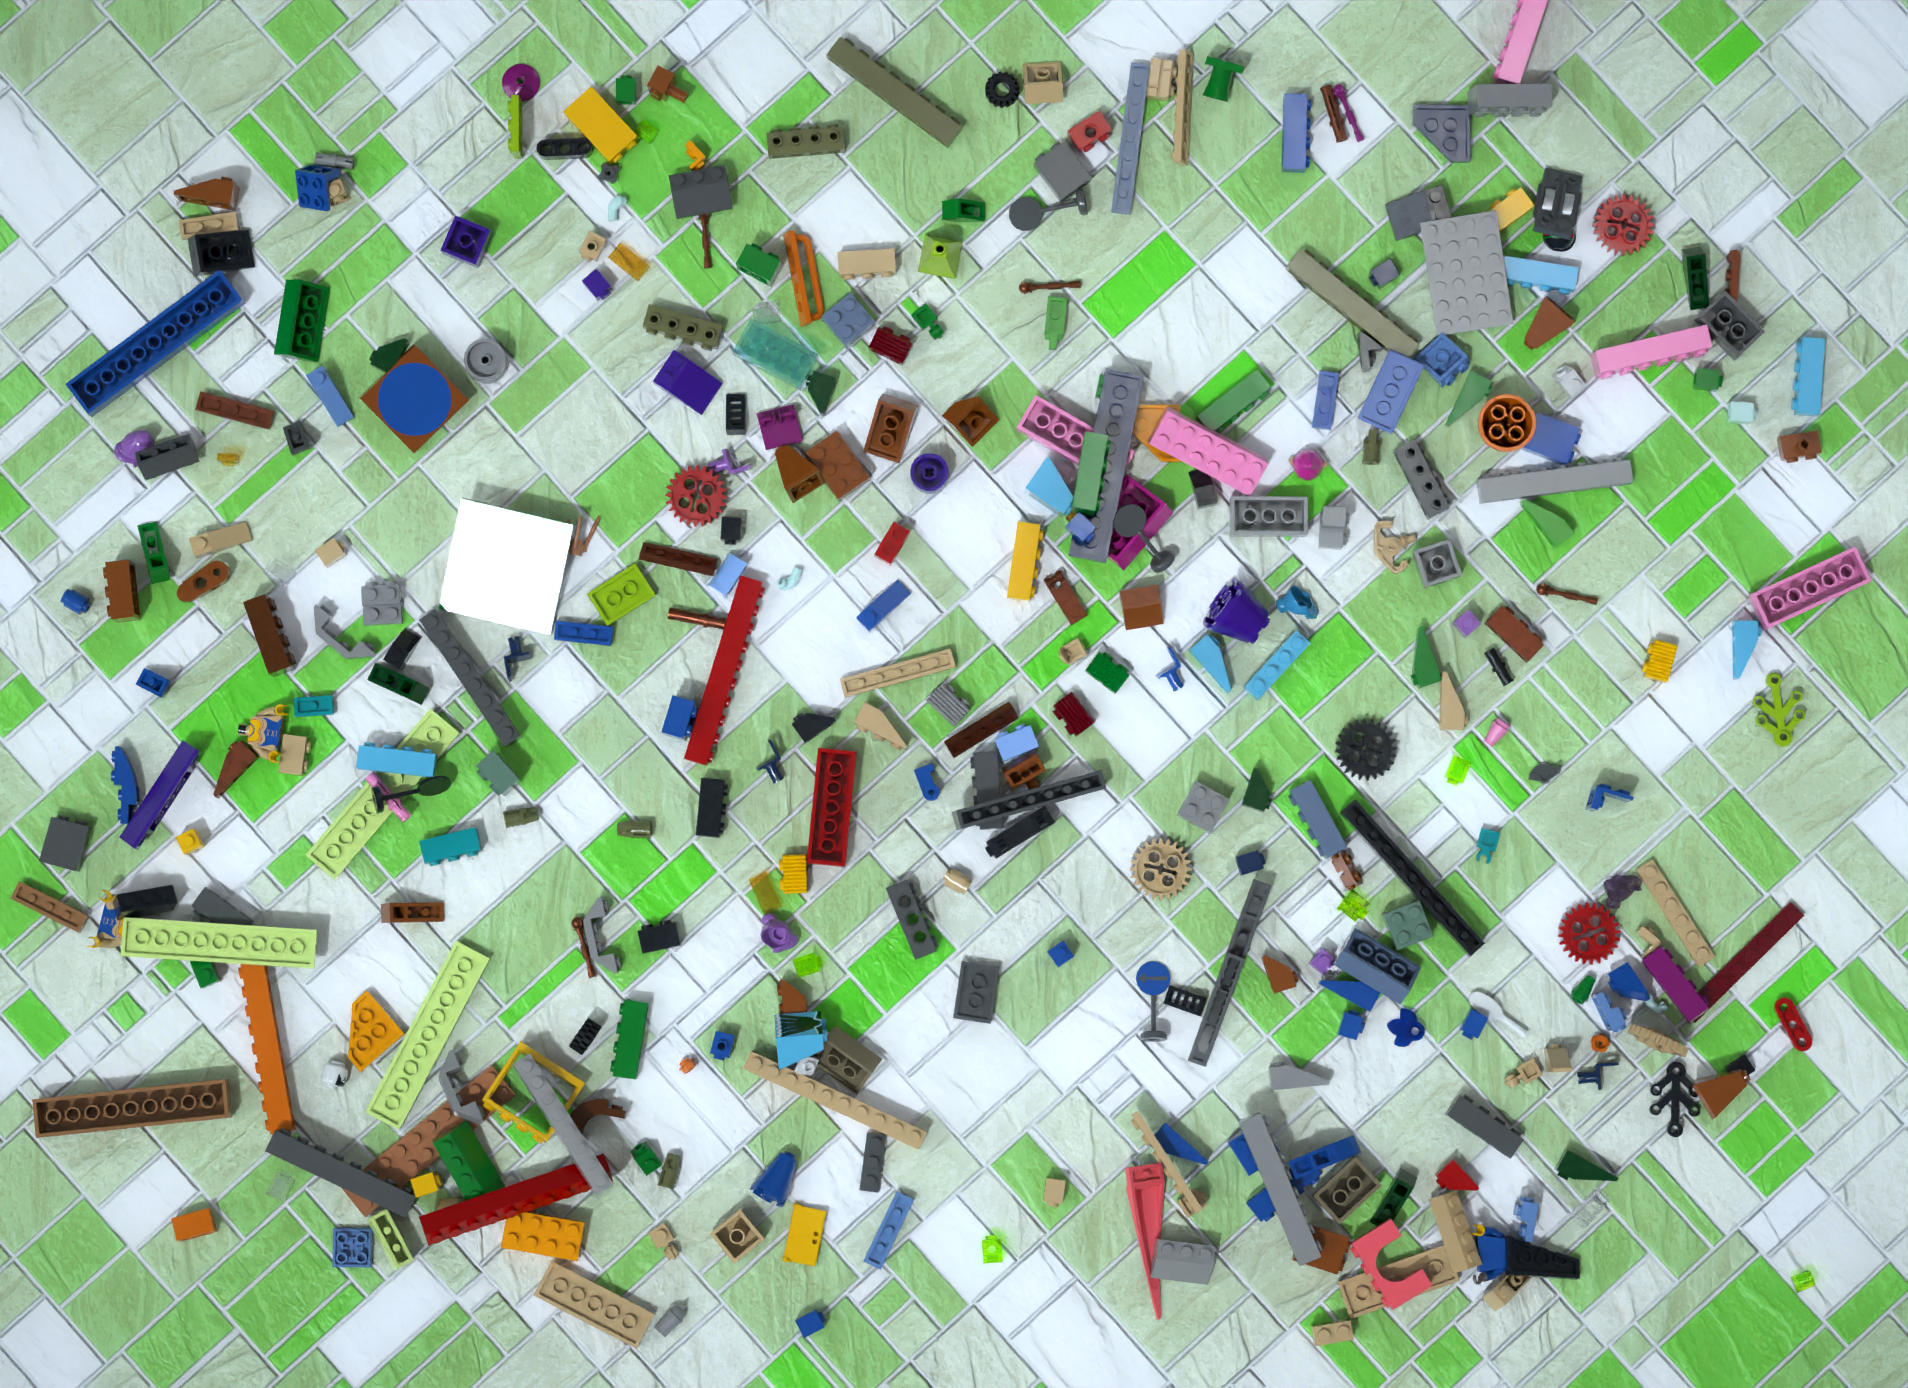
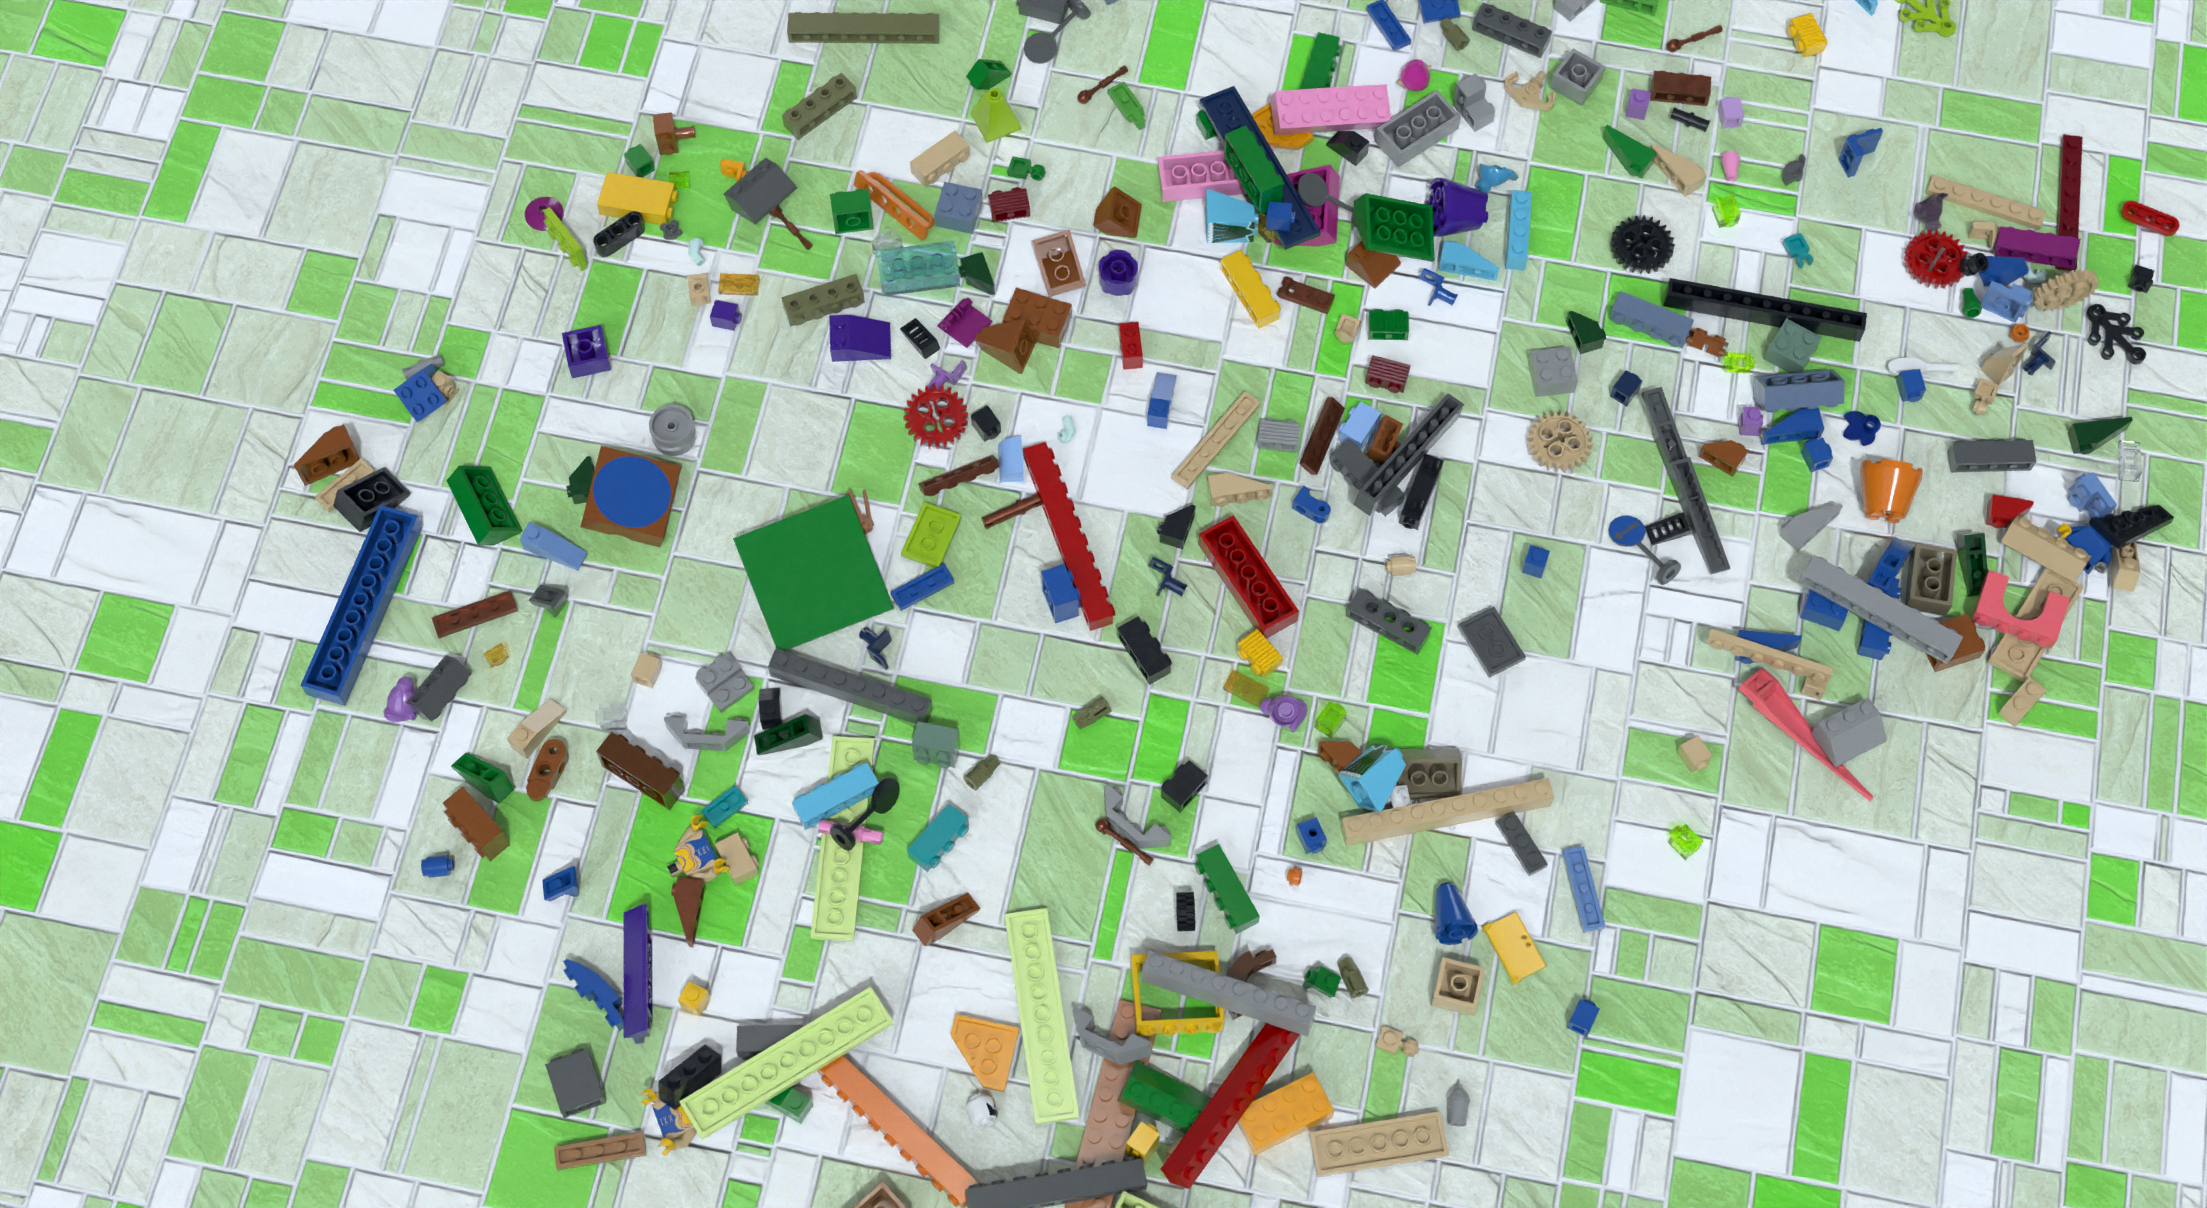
camera: 35 degrees left, 20 degrees down
dark orange slope [1692,1069,1751,1120] -> none
none -> green slope [1353,193,1435,262]
none -> lavender brick [1718,97,1744,129]
none -> orange cone [1860,459,1923,523]
none -> black wheel [1960,253,1989,277]

